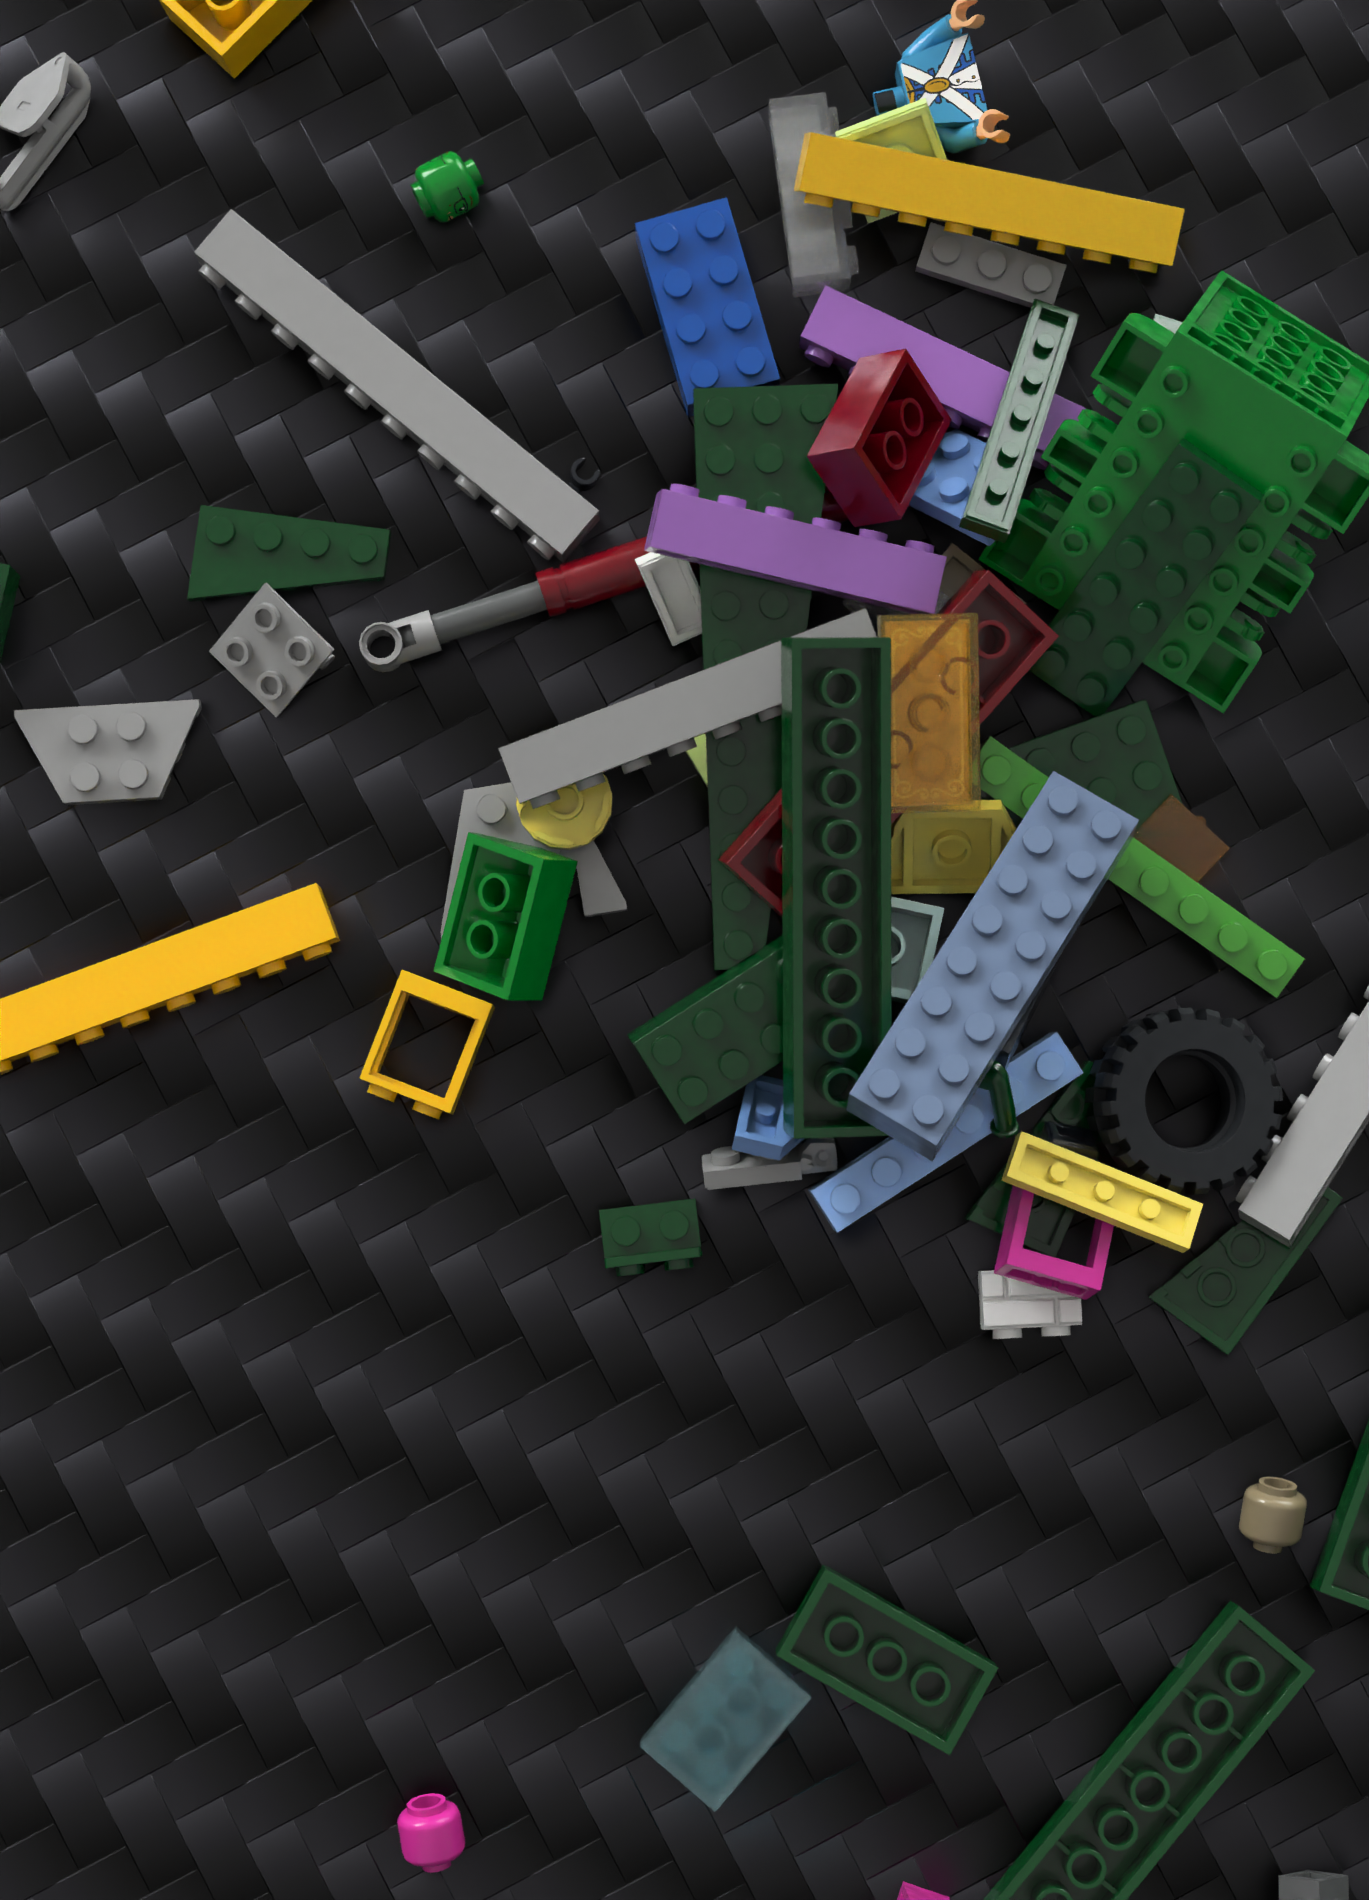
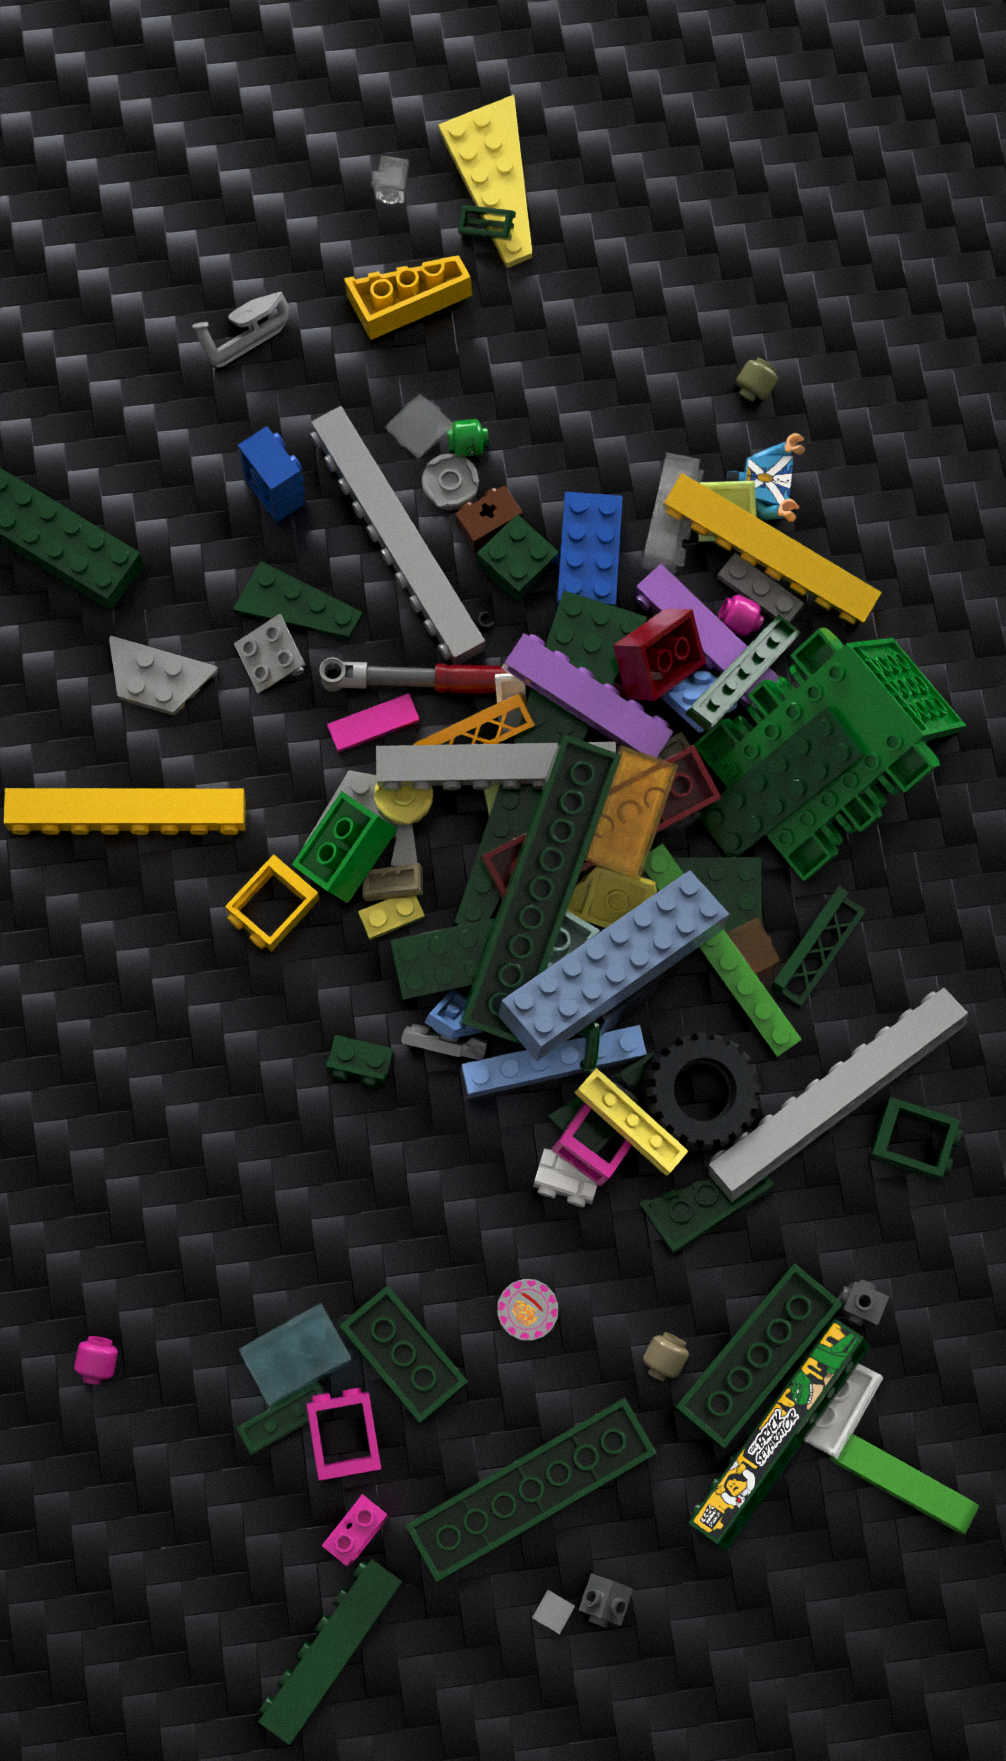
camera: 15 degrees right, 10 degrees down
none -> dark green tile [236,1381,333,1456]
none -> blue brick [238,426,306,523]
none -> dark pink window [306,1387,381,1481]
none -> dark pink tile [327,693,420,753]
none -> light yellow plate [358,895,425,940]
none -> dark tan plate [363,863,423,902]
none -> clear piece [385,394,452,459]
none -> light orange fence [413,692,535,745]
none -> light grey tile [422,453,479,510]
none -> reddish brown brick [456,485,523,551]
none -> dark green brick [477,514,559,603]
none -> light grey tile [497,1279,559,1341]
none -> dark pink head [718,594,764,637]
none -> dark green fence [771,886,866,1008]

